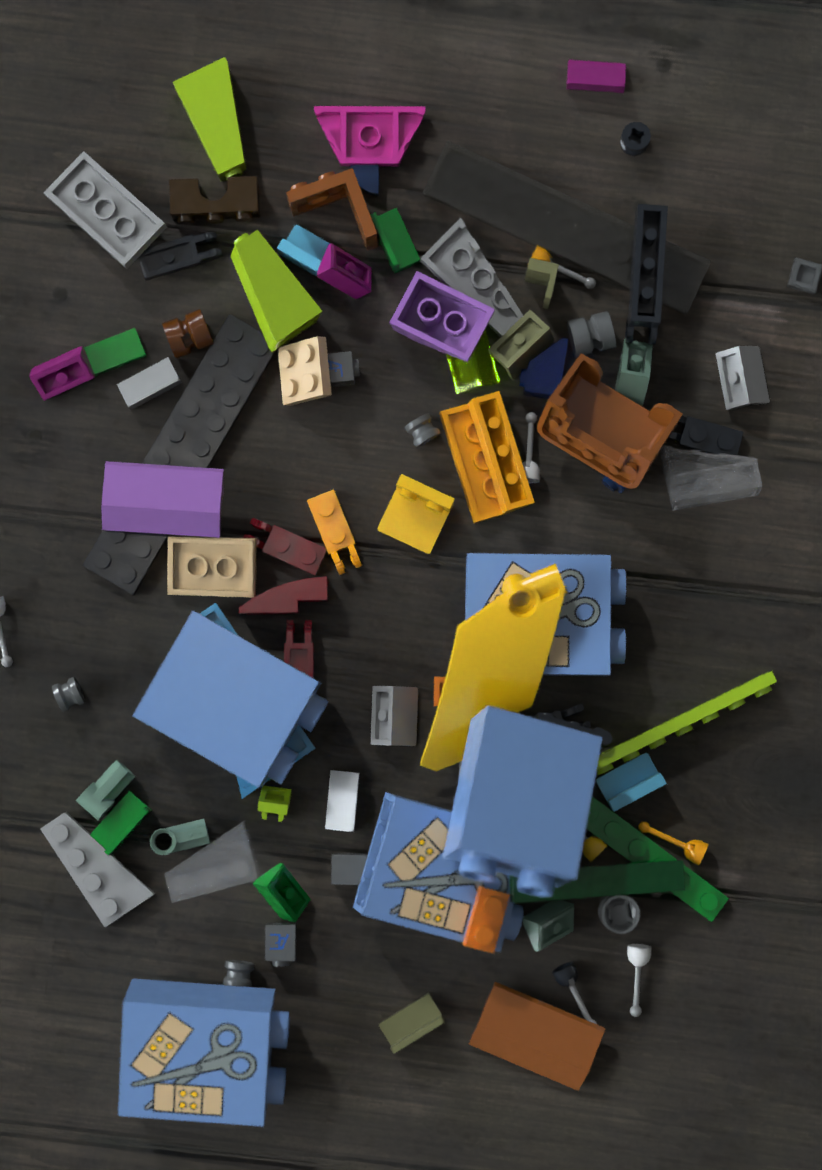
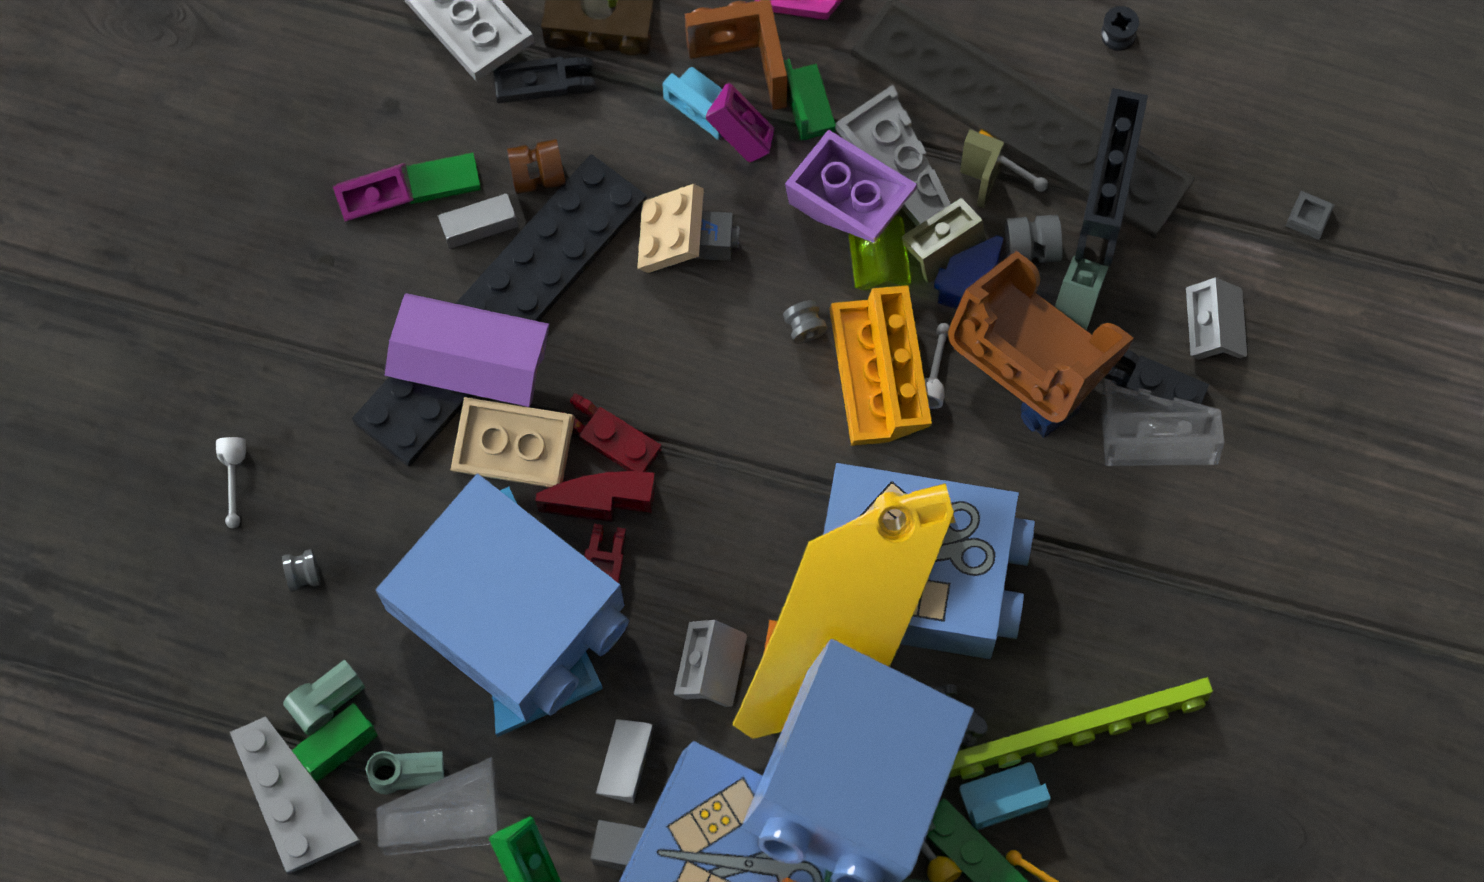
camera: 10 degrees right, 15 degrees down
lime slope [230,230,322,353] -> none
lime tile [258,786,292,822] -> none
light orange hinge [307,489,362,575] -> none
dark blue tile [350,165,379,196] -> none
yellow bracket [378,474,455,554] -> none

